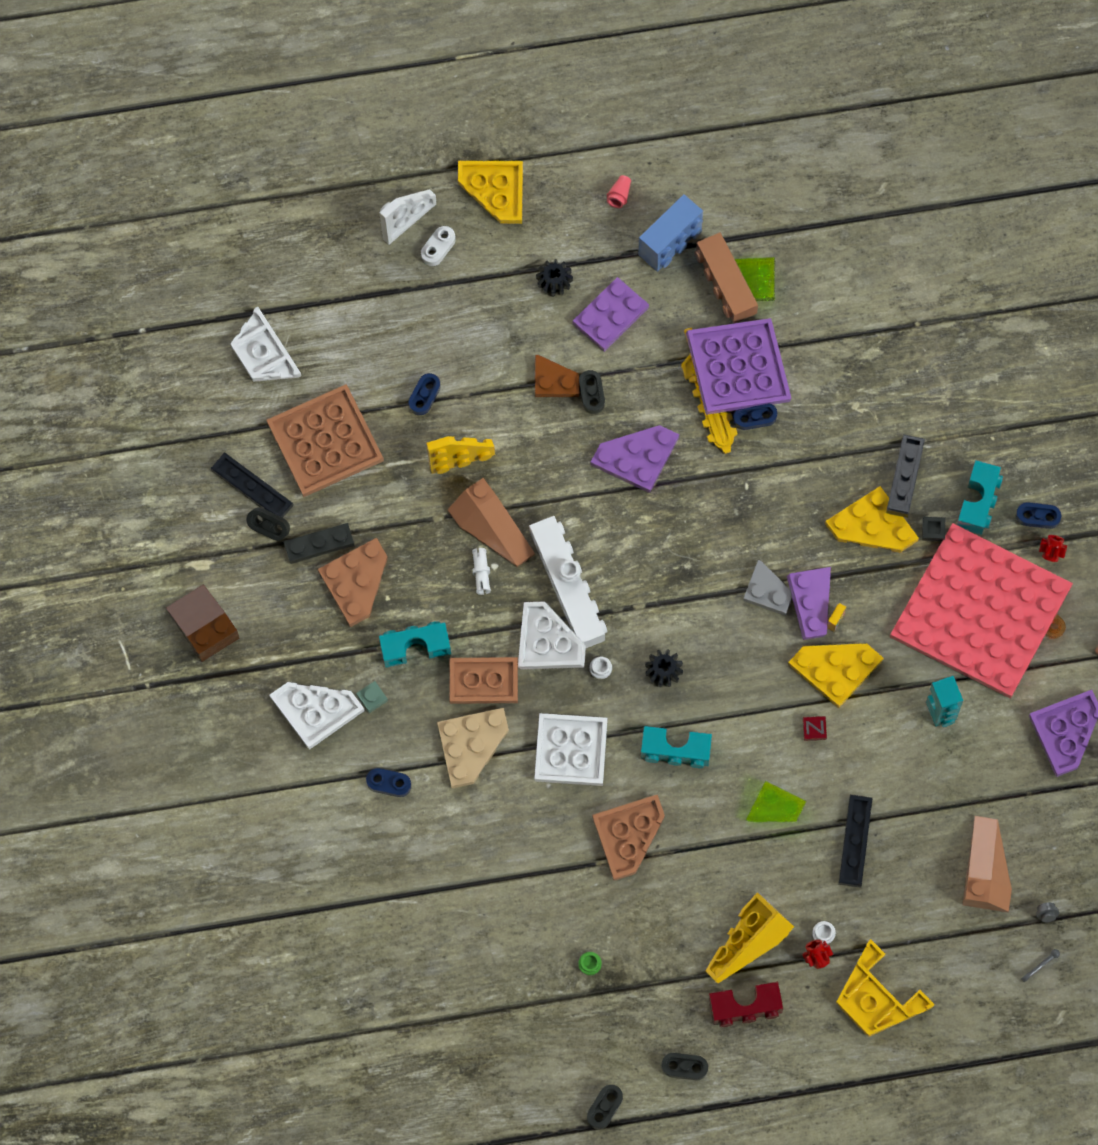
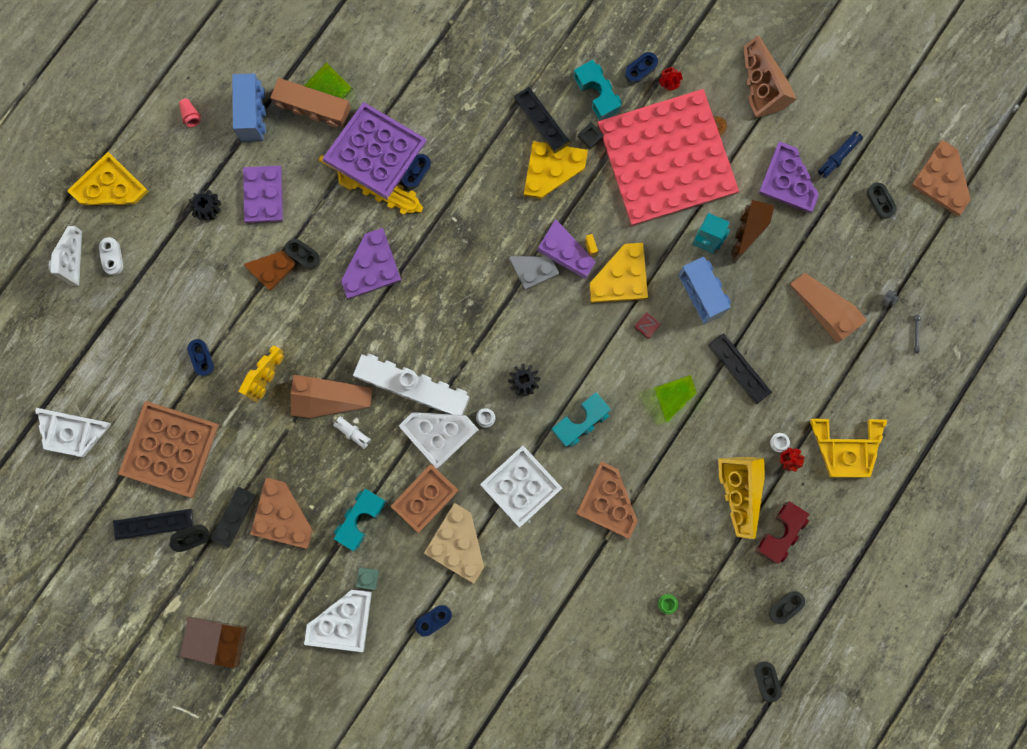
camera: 50 degrees left, 10 degrees up
none -> medium blue brick [678,256,731,325]
none -> reddish brown slope [731,200,775,264]

